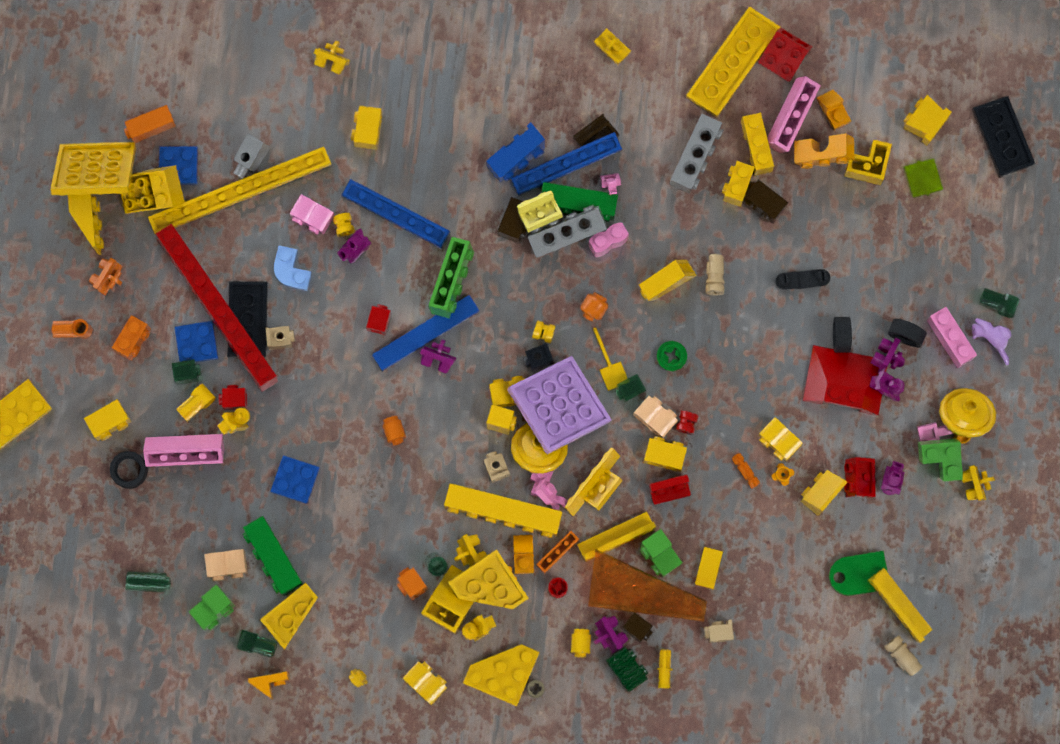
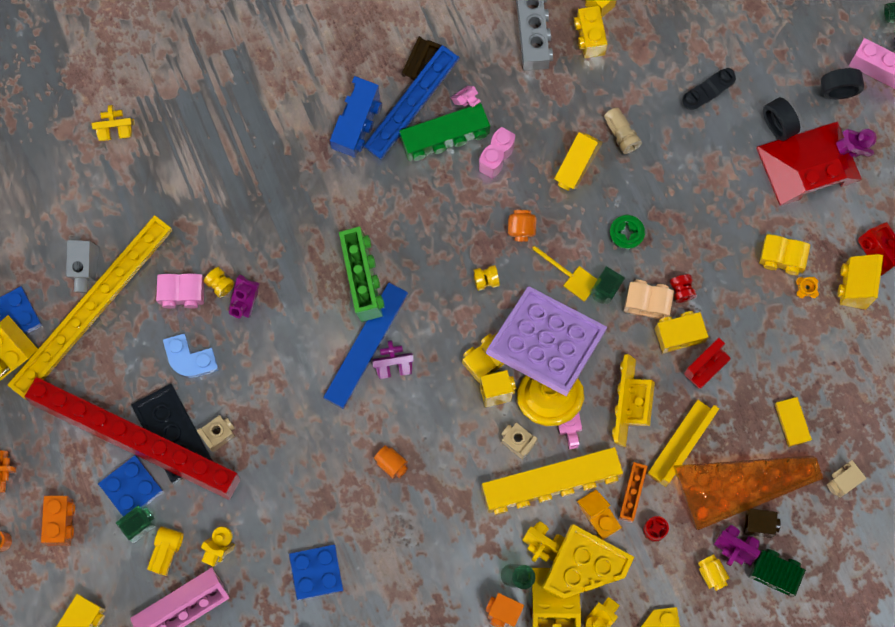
camera: 30 degrees left, 5 degrees down
red brick [219,385,247,410] -> none
blue tile [341,179,450,248] -> none
yellow brick [351,106,383,150] -> none
red brick [366,304,391,336] -> none
dark brown brick [497,197,527,244] -> none
light yellow bracket [517,191,563,233] -> none
black brick [523,342,554,372] -> none
light grey brick [528,205,608,258] -> none
bright pink plate [535,477,567,510] -> none
bright green brick [640,529,682,578] -> none
yellow axle [657,649,673,689] -> none
orange axle [732,453,760,489] -> none
dark brown brick [743,179,789,224] -> none
magenta hips [870,338,905,373] -> none

